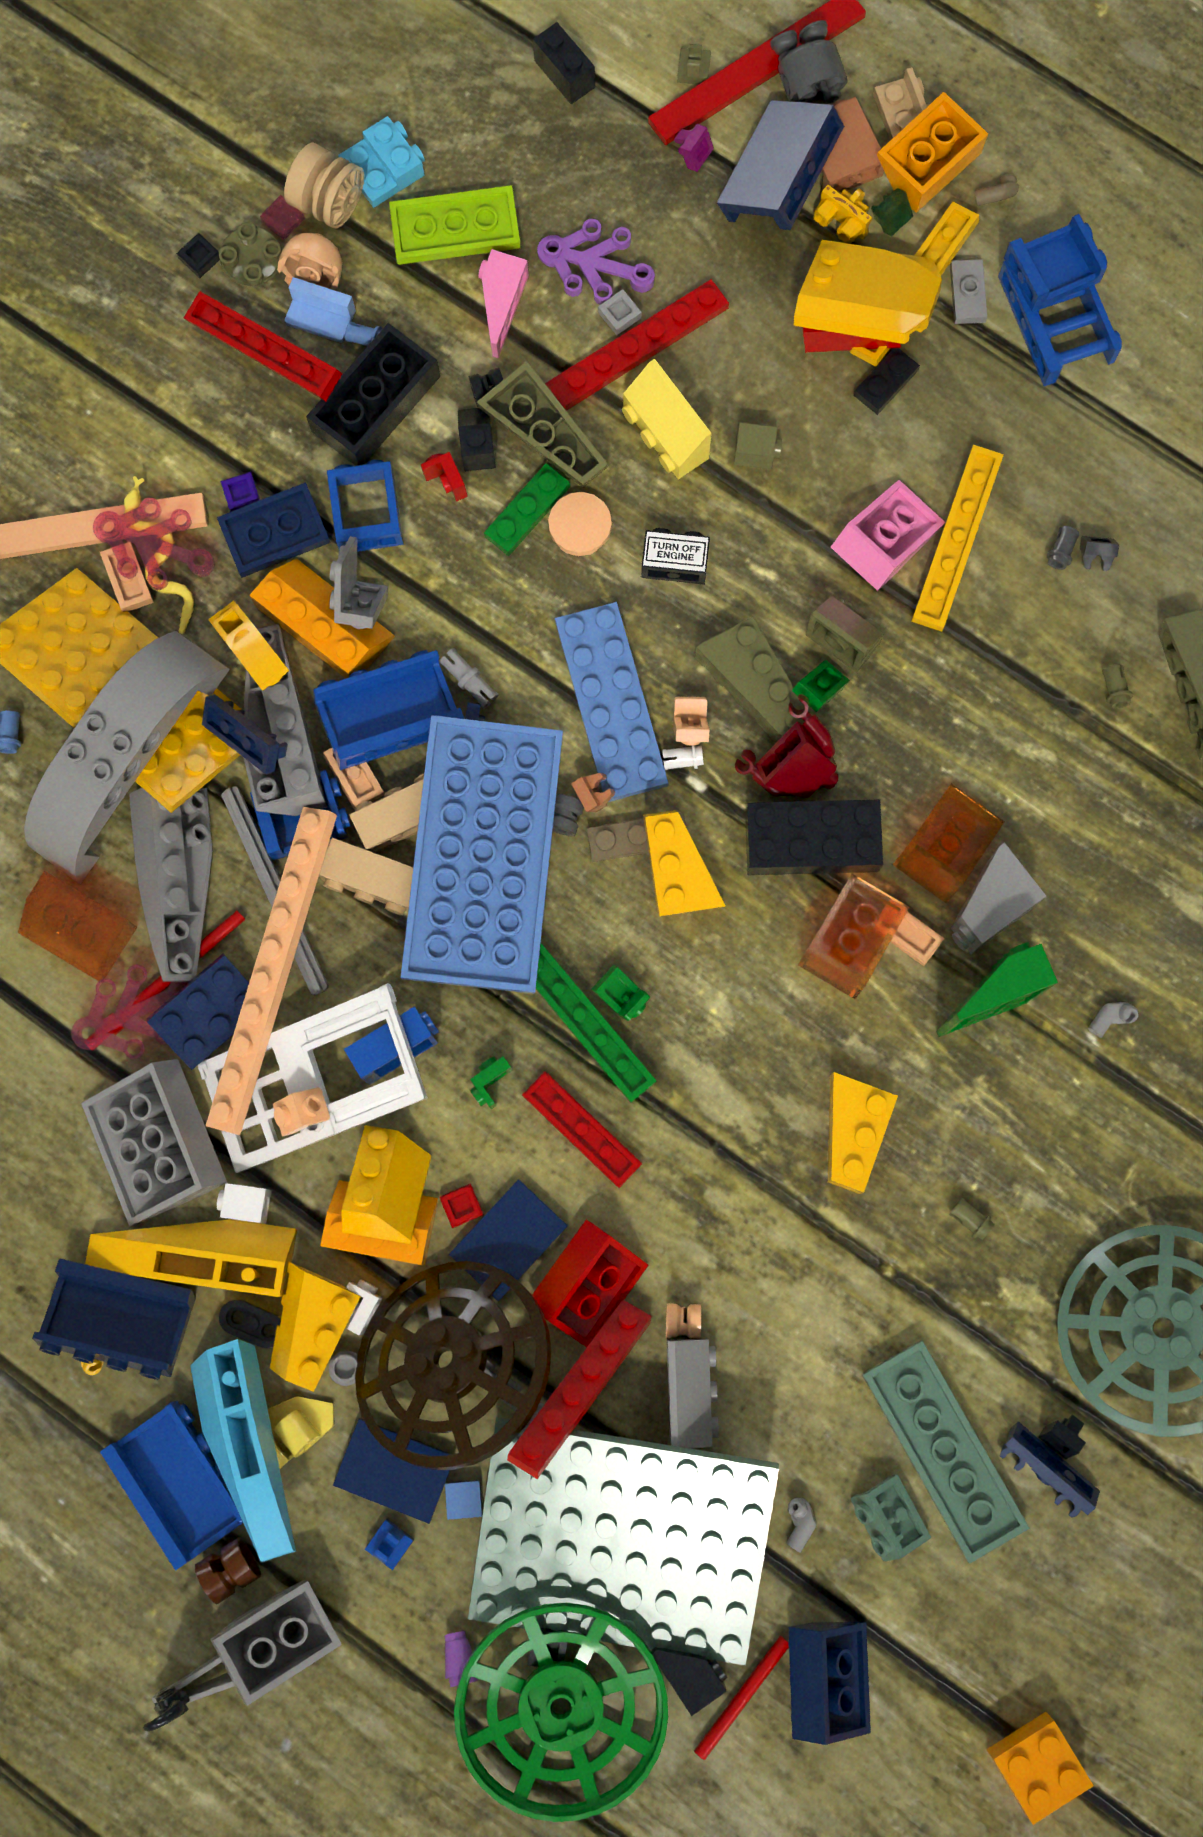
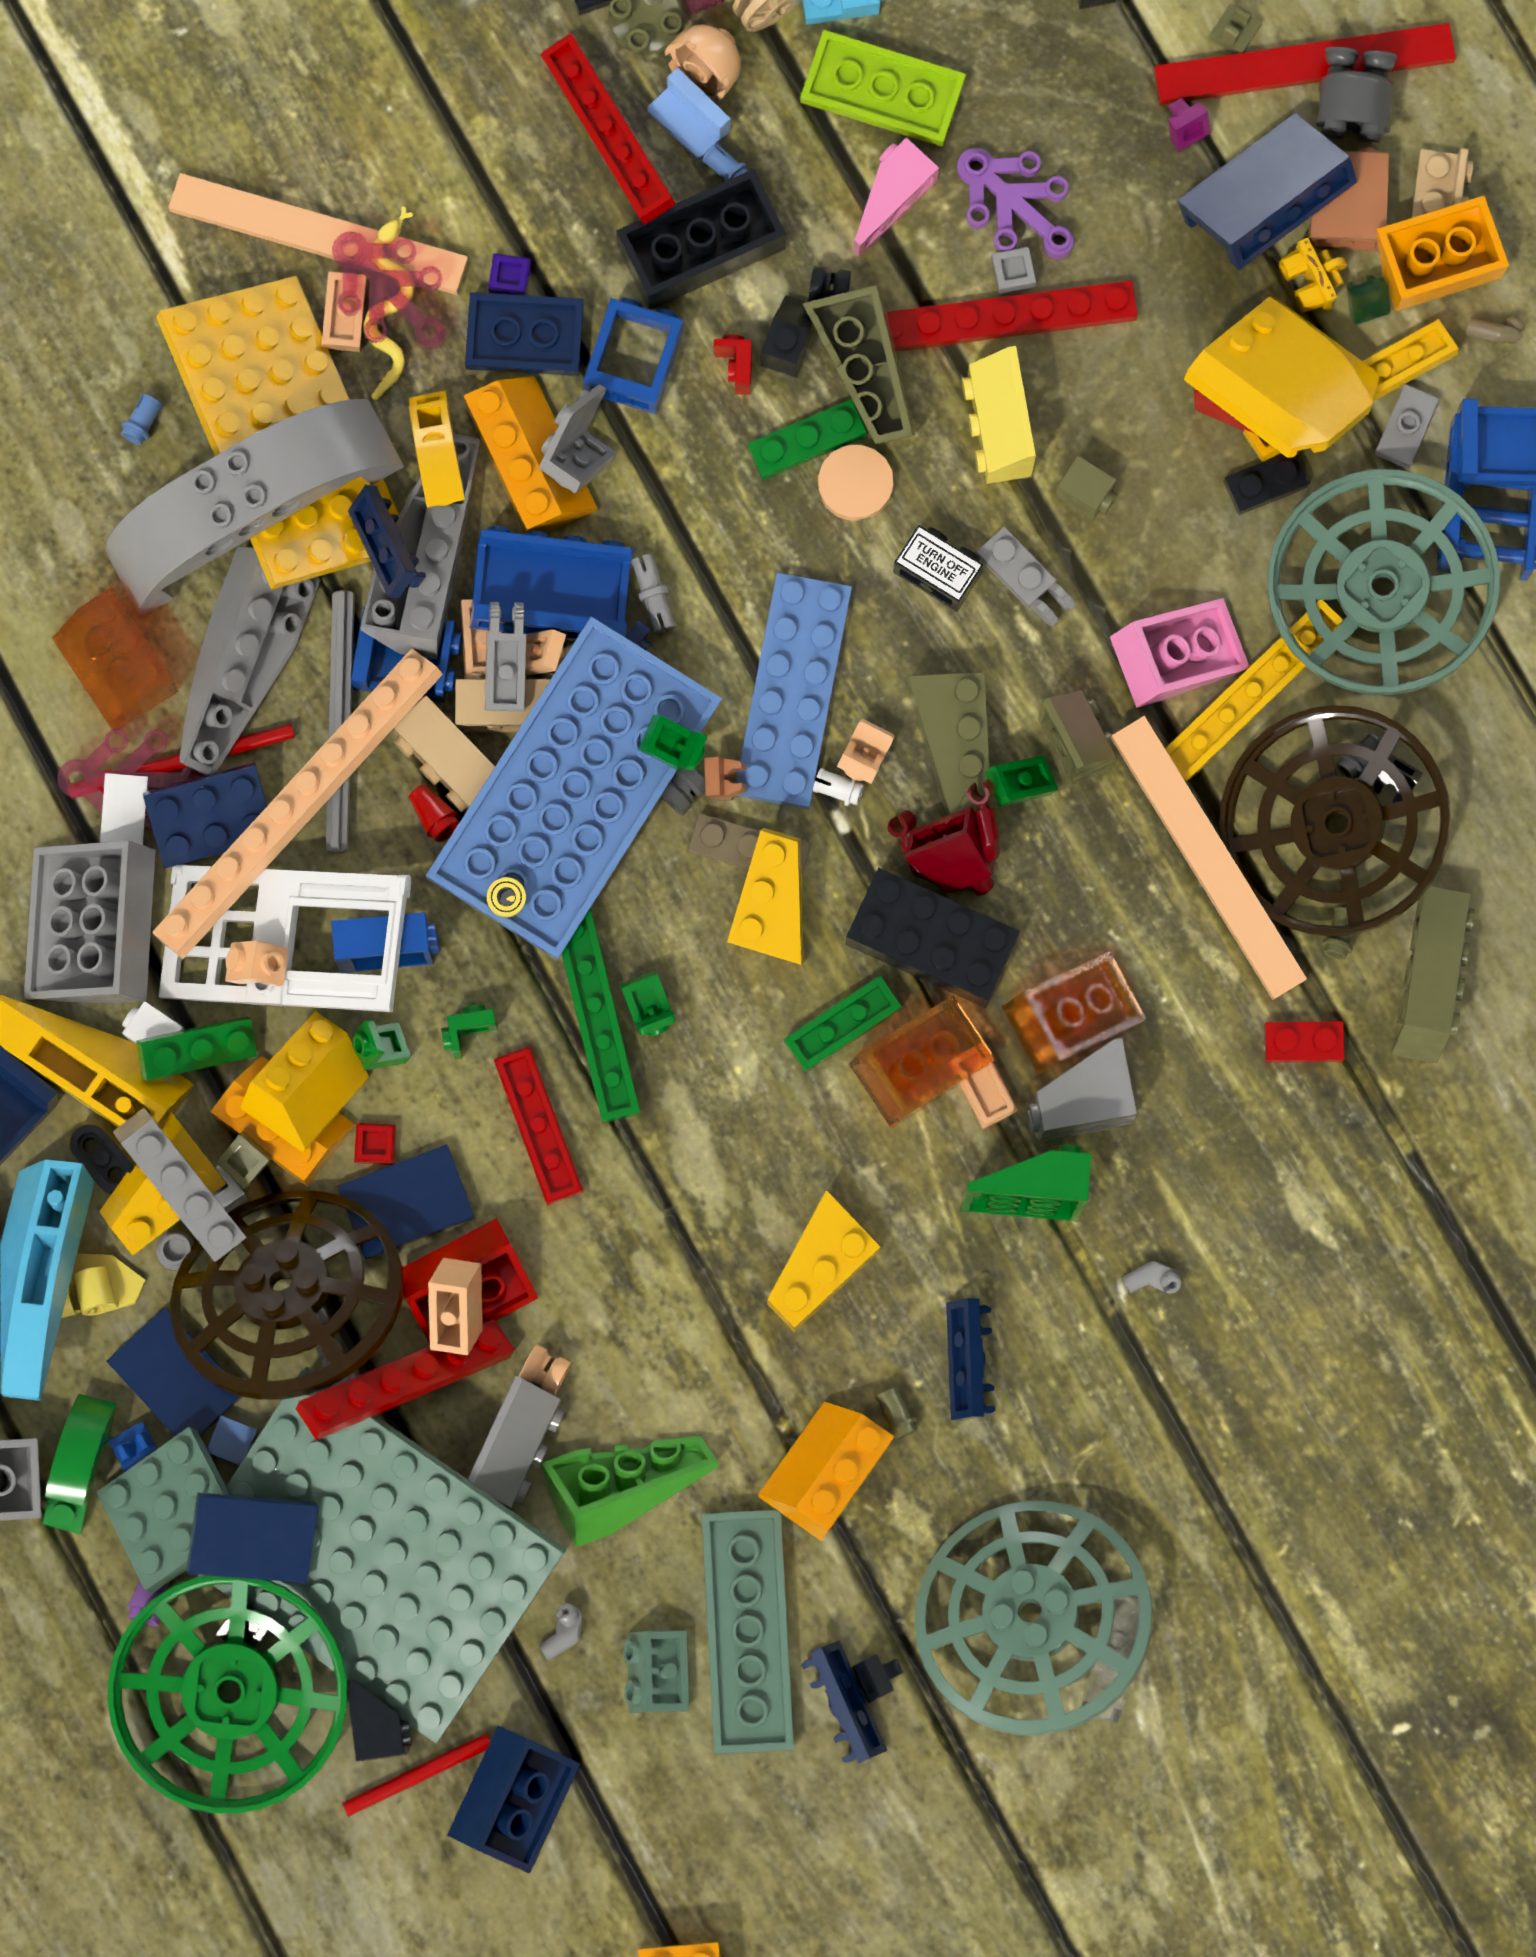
camera: 20 degrees right, 0 degrees up
none -> green arch [43,1394,116,1534]
none -> sand green plate [96,1427,230,1593]
none -> white sticker [100,773,148,845]
none -> light grey brick [113,1108,246,1262]
none -> green plate [136,1017,257,1081]
none -> dark blue tile [186,1493,318,1583]
none -> olive tile [216,1132,273,1189]
none -> green bracket [352,1019,411,1070]
none -> red cone [408,784,460,842]
none -> light nougat brick [428,1258,482,1355]
none -> light grey hinge [484,602,526,712]
none -> light yellow tile [487,877,526,918]
none -> light nougat plate [525,629,566,676]
none -> bright green wedge [541,1435,718,1548]
none -> green bracket [638,715,708,771]
none -> light orange slope [757,1401,895,1542]
none -> green plate [784,975,902,1073]
none -> dark blue plate [946,1298,995,1420]
none -> light grey hinge [976,527,1075,627]
none -> light nougat tile [1110,716,1307,1000]
none -> dark brown dish [1219,705,1451,937]
none -> red plate [1264,1021,1344,1063]
none -> sand green dish [1268,469,1500,695]

